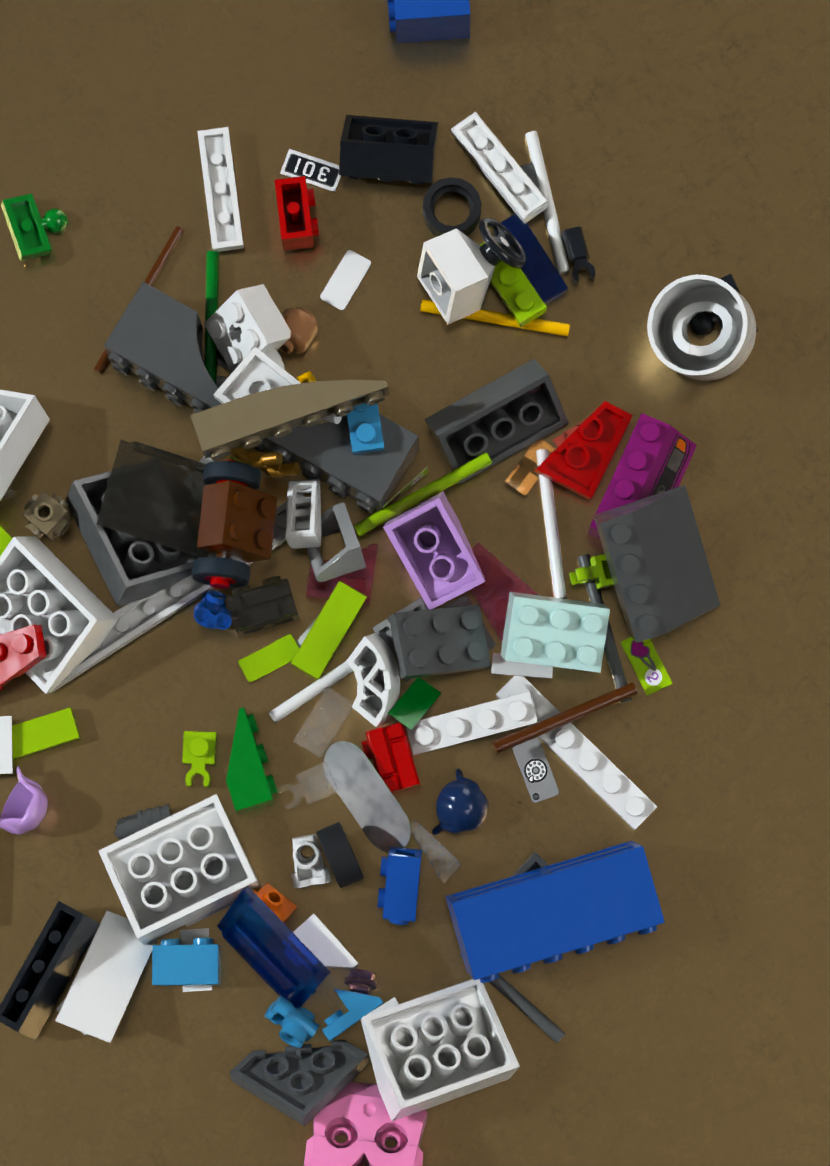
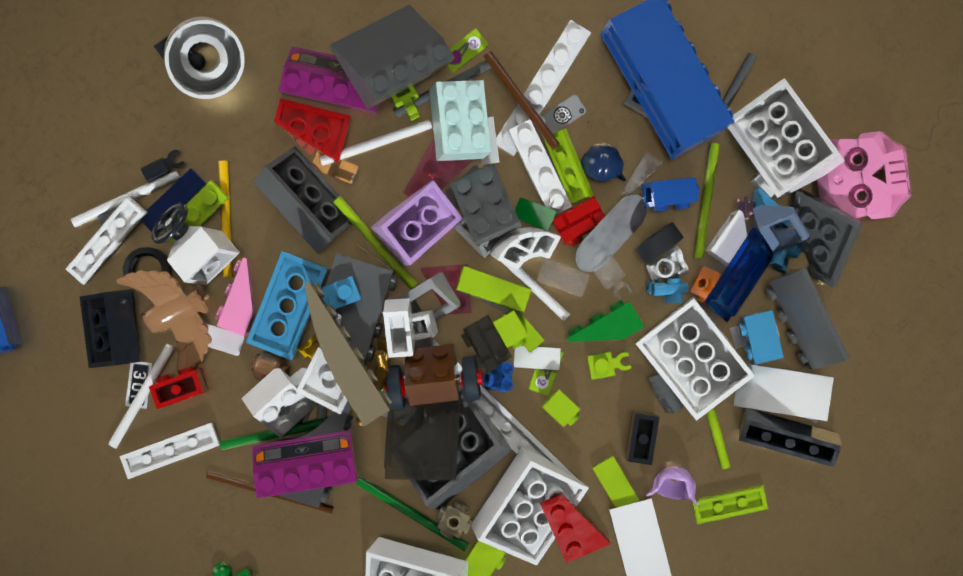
camera: 110 degrees left, 10 degrees up
none -> white axle [108,343,175,448]
none -> medium nougat animal [116,270,212,372]
none -> bright pink slope [215,257,256,336]
none -> dark azure brick [246,251,330,360]
none -> magenta slope [252,430,359,498]
none -> green piece [354,475,469,552]
none -> white piece [383,298,415,358]
none -> lime brick [492,310,528,349]
none -> white sticker [514,346,561,370]
none -> lime sticker [528,346,563,396]
none -> lime brick [542,388,580,427]
none -> lime tile [543,128,594,205]
none -> black brick [625,411,660,465]
none -> dark azure plate [646,277,688,303]
none -> lime axle [694,143,720,259]
none -> lime piece [706,407,731,469]
none -> sand blue tile [752,205,809,253]
none -> dark grey slope [766,268,850,370]

